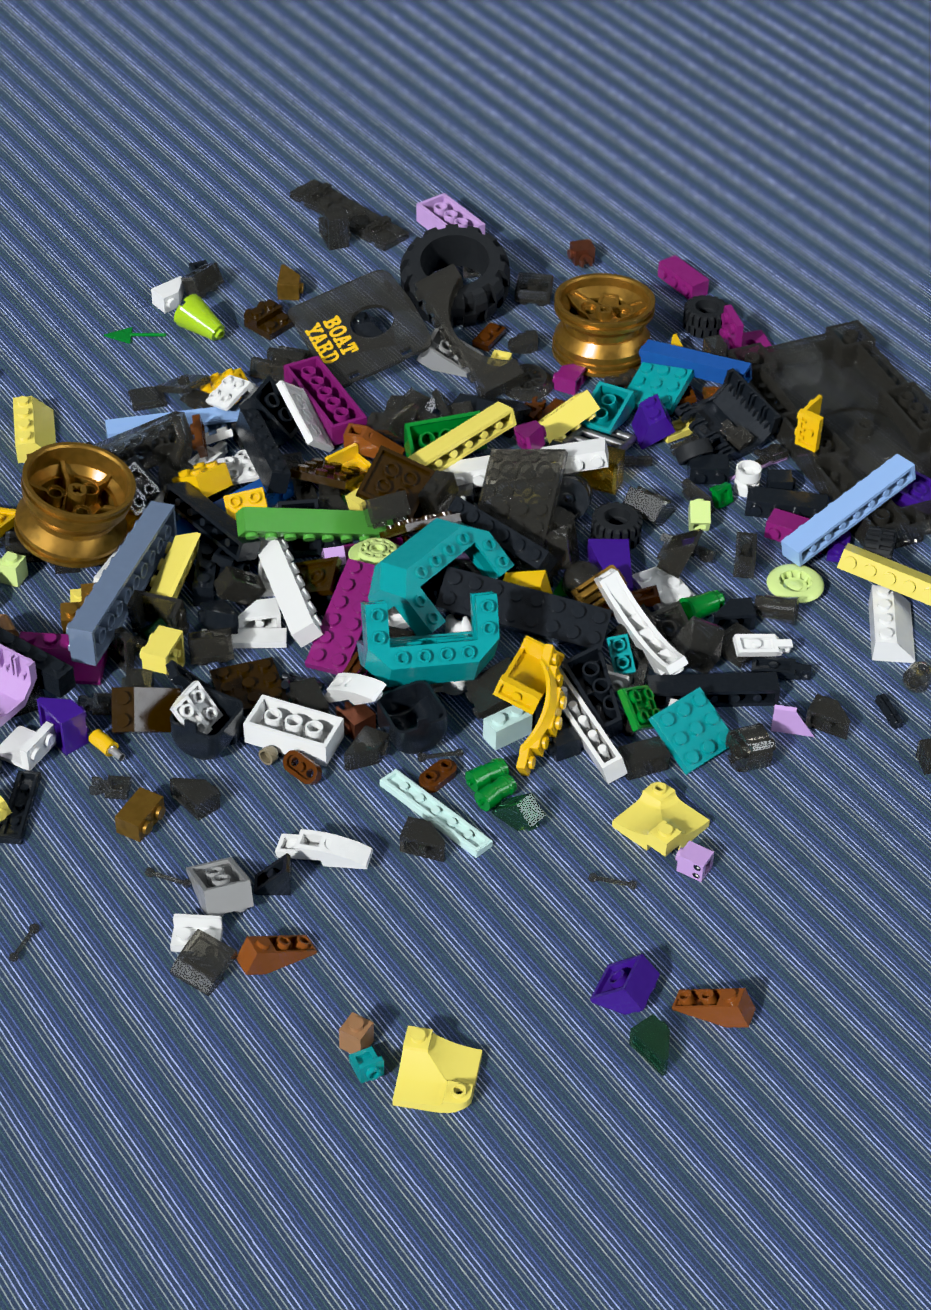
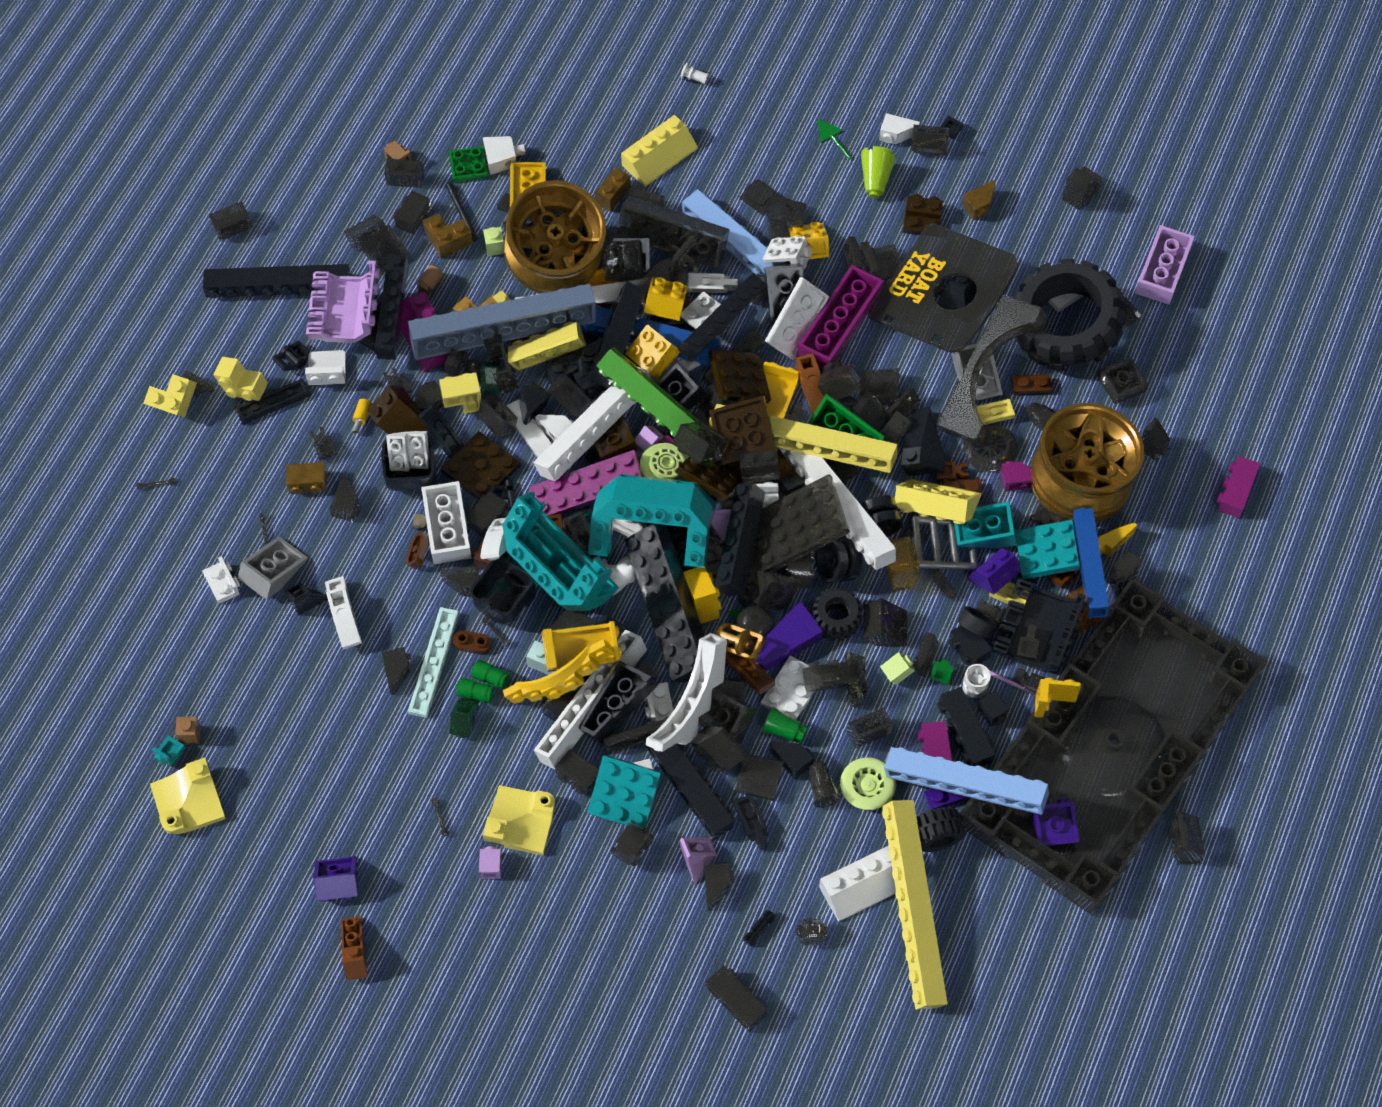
camera: 60 degrees right, 20 degrees up
dark purple slope [37,697,89,755] -> none
clear smoke slope [170,929,238,996] -> none
reddish brown plate [190,414,208,458] -> none
white plate [205,426,234,445] -> none
dark orange slope [236,935,317,975] -> none
clear smoke piece [290,179,409,252] -> none
magenta slope [514,420,547,456] -> none
copper brick [567,239,595,268] -> none
teal slope [606,633,636,675] -> none
green tile [617,685,660,732] -> none
clear green slope [629,1014,670,1076] -> none
black tyre [682,295,728,339] -> none
magenta bracket [719,305,775,361] -> none
white hinge [733,634,793,657] -> none

